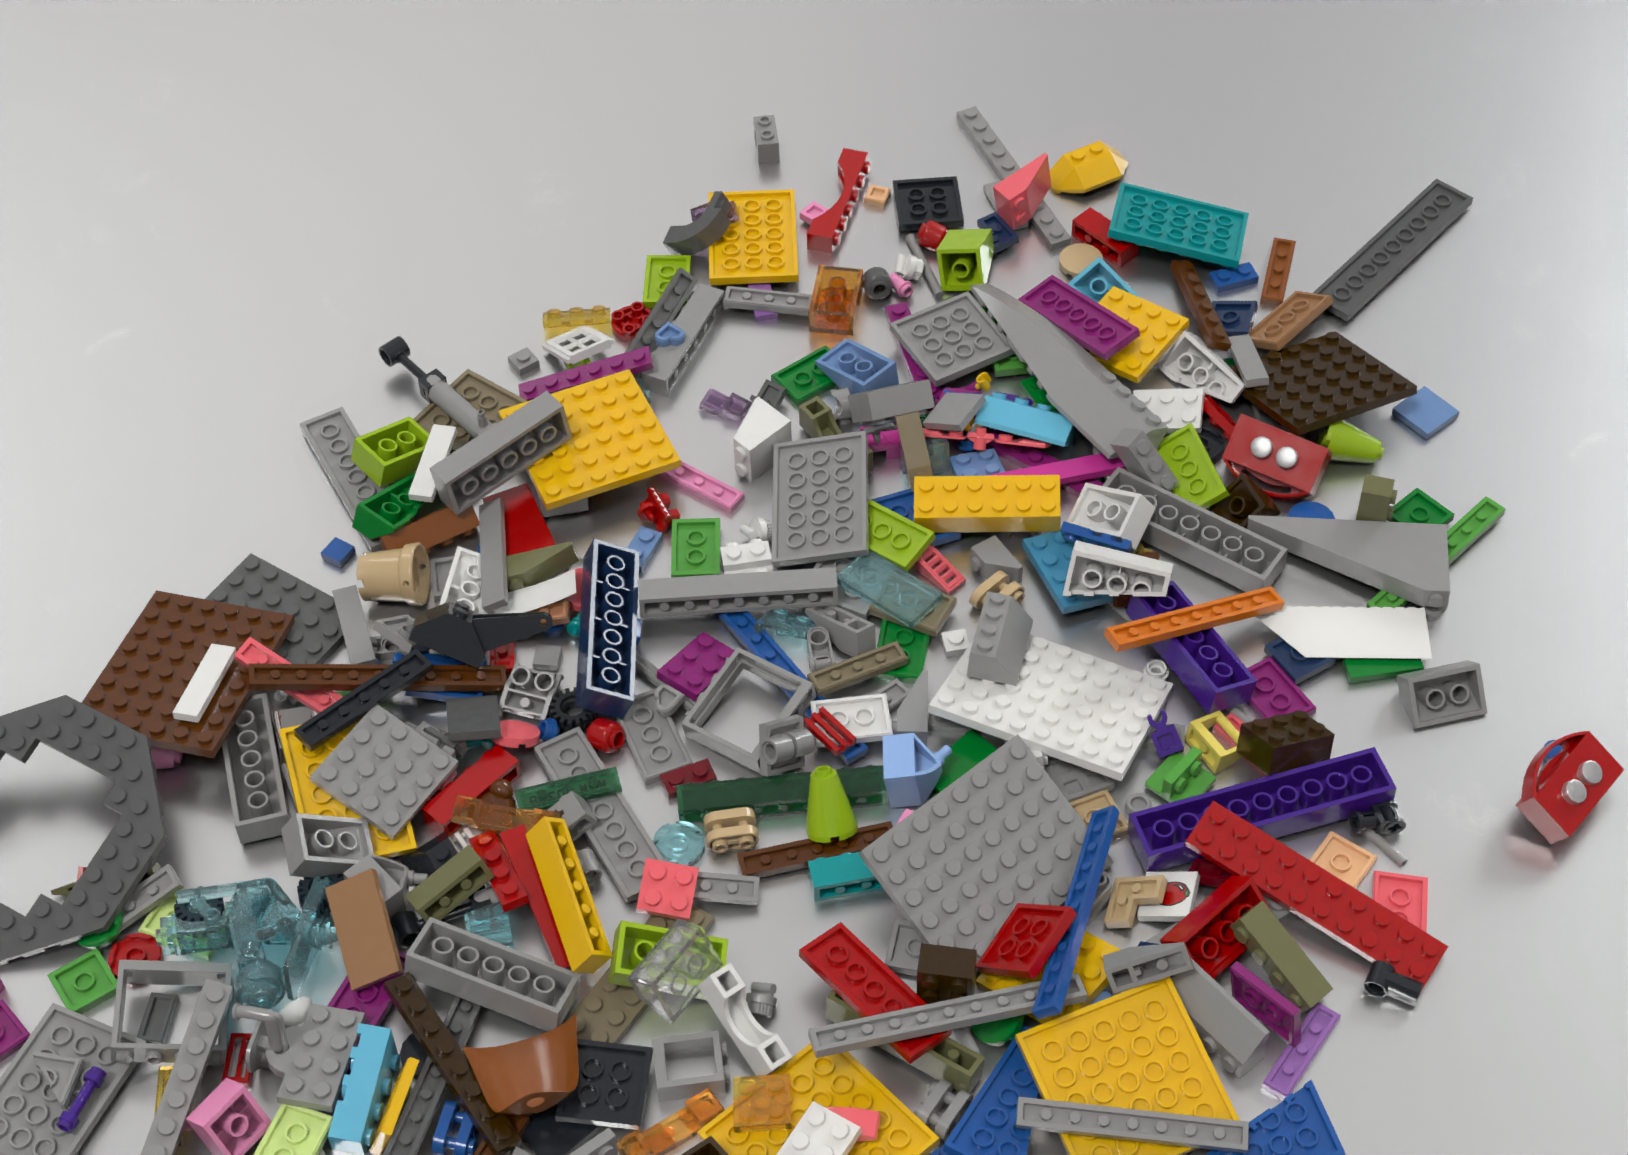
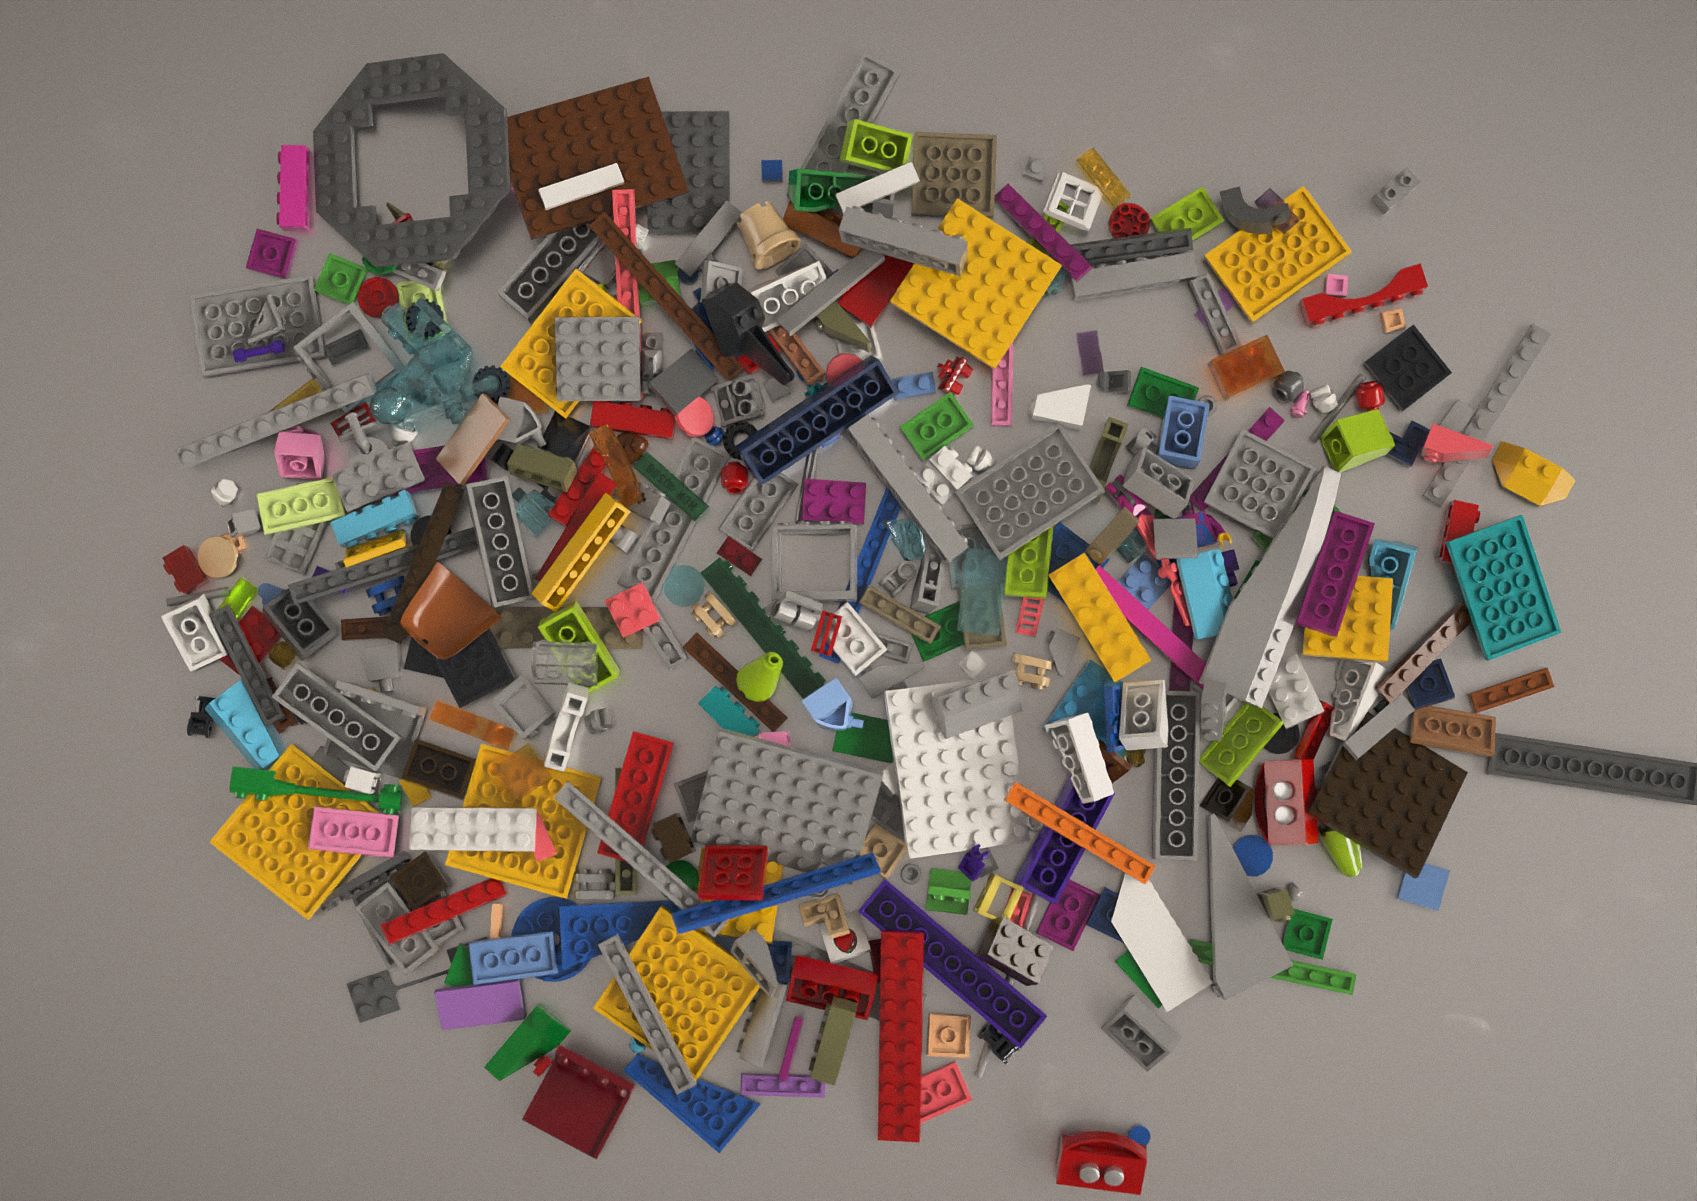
camera: 55 degrees right, 35 degrees up
light grey slope [281,813,374,878] -> none
black plate [294,649,433,752] -> none
piece [378,336,496,438] -> none
white sticker [489,569,576,614] -> none
light grey tile [654,685,686,717] -> none
medium blue tile [655,322,685,347] -> none
tan tile [1059,243,1103,278] -> none
blue plate [1208,262,1259,293] -> none
black piece [1363,960,1424,1007] -> none

